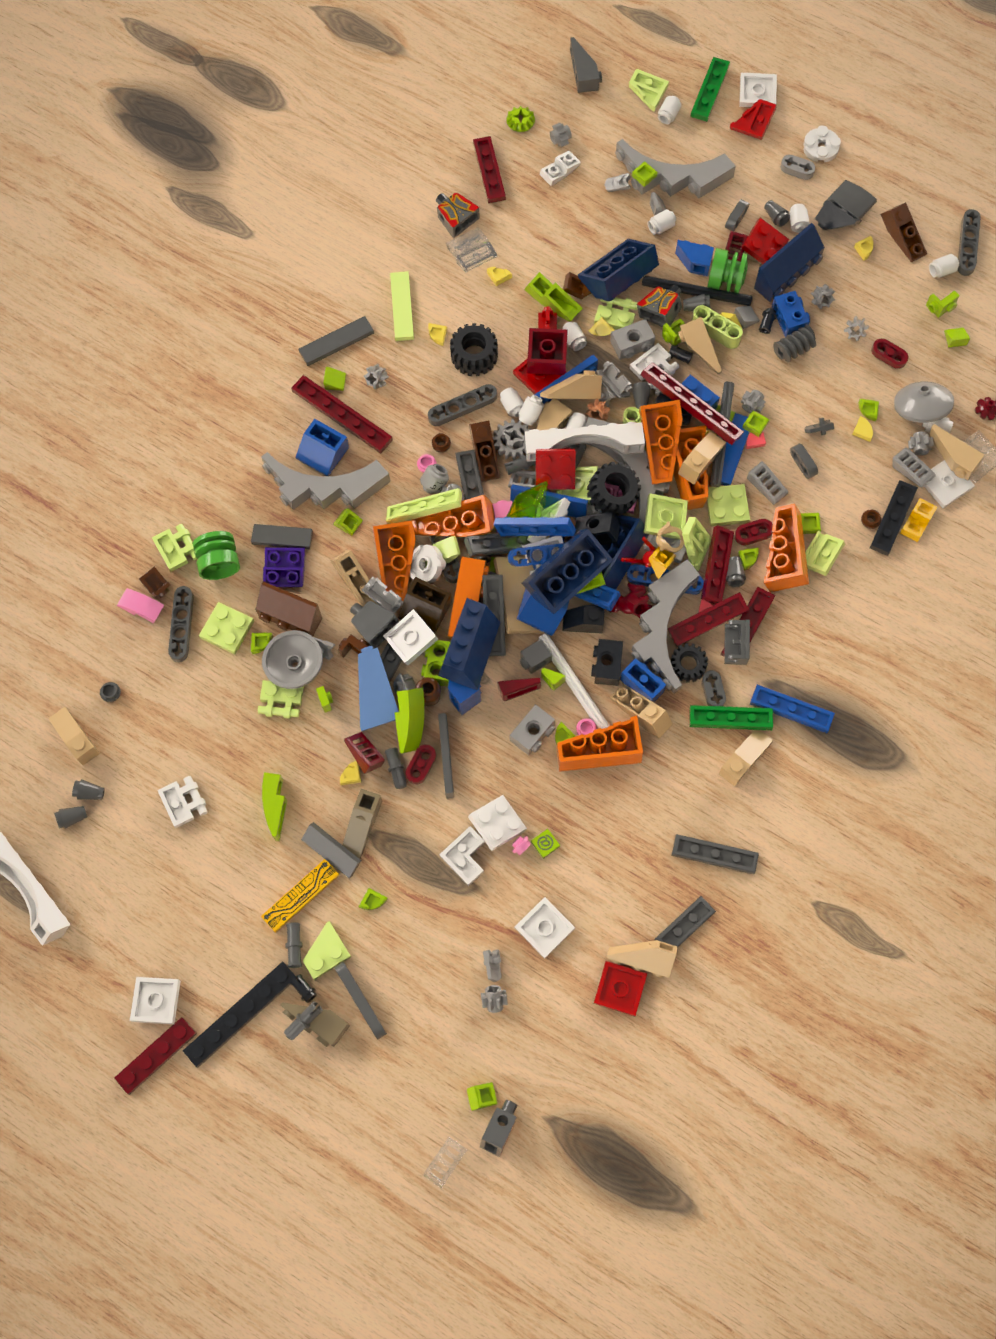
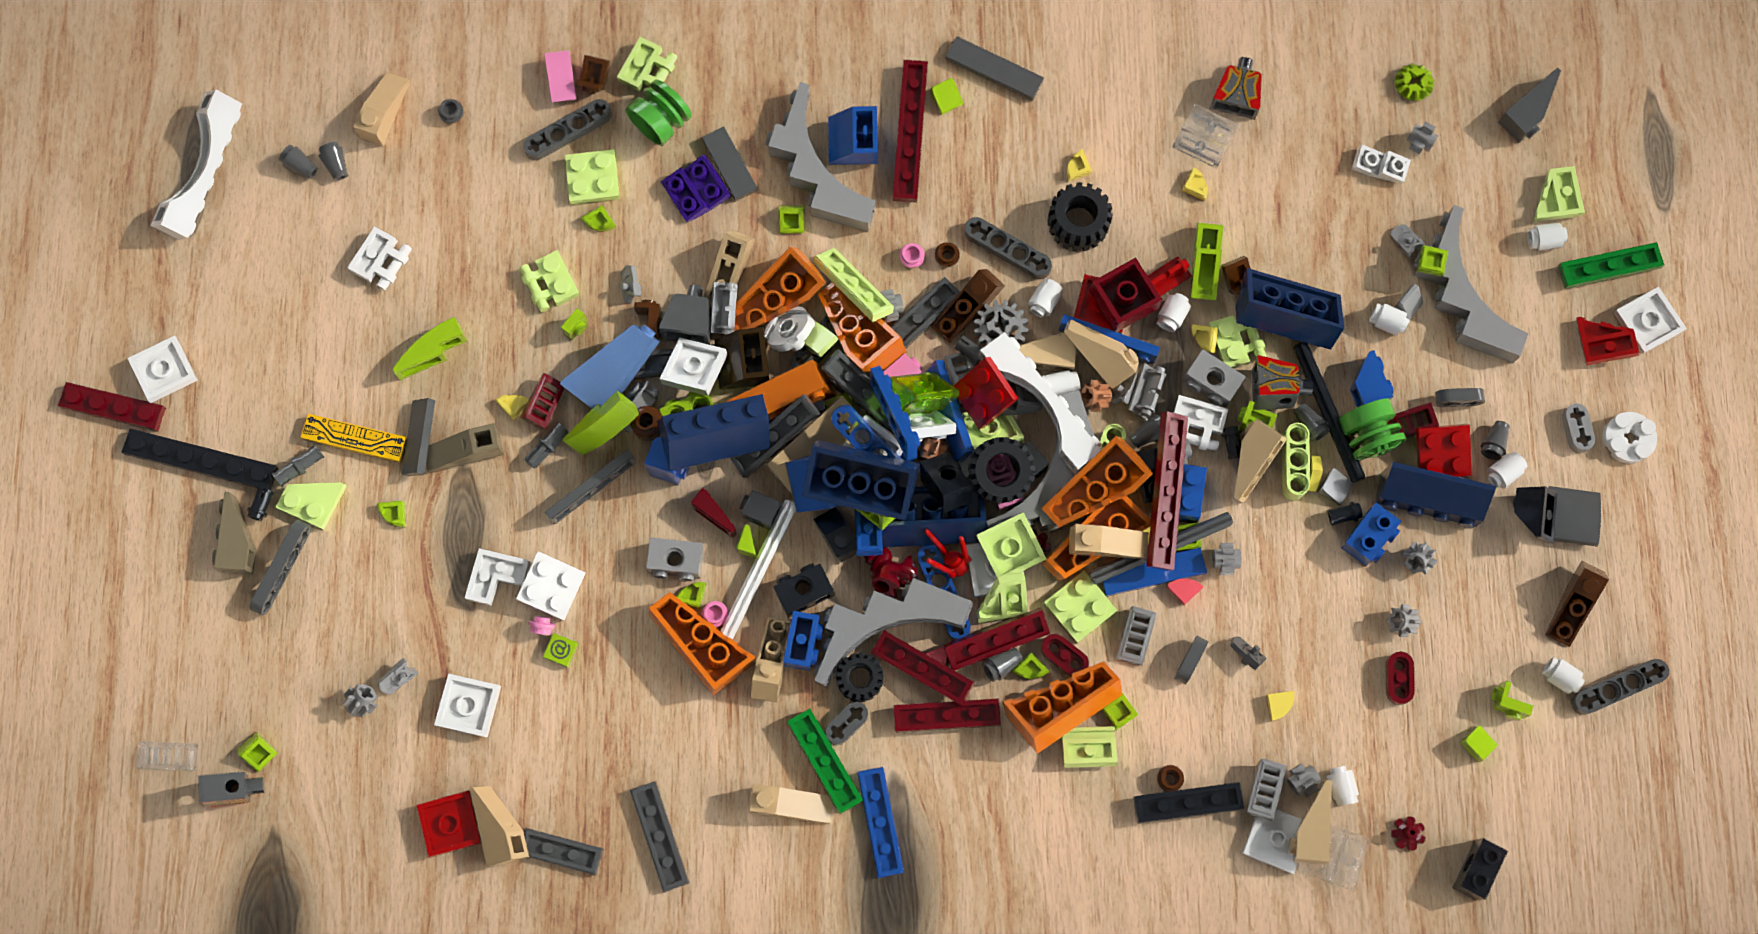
camera: 55 degrees right, 5 degrees up
reddish brown slope [255,581,322,637] -> none
light grey dish [262,630,323,689] -> none
dark grey axle [284,1001,323,1040] -> none
light grey gear [364,364,389,389] -> none
yellowish green tile [390,271,414,341] -> none
dark red plate [406,744,436,784] -> none
light grey head [420,464,449,494] -> none
dark red plate [473,136,506,204] -> none
white brick [519,395,544,426] -> none
yellow slope [649,547,676,579] -> none
tan piece [656,521,684,553] -> none
dark grey hinge [724,620,750,665] -> none
lime tile [742,410,770,437] -> none
dark grey piece [773,325,816,362] -> none
light yellow tile [854,236,873,261] -> none
lime tile [858,399,879,421] -> none
light grey dish [894,381,954,423] -> none
yellow slope [900,498,937,542] -> none

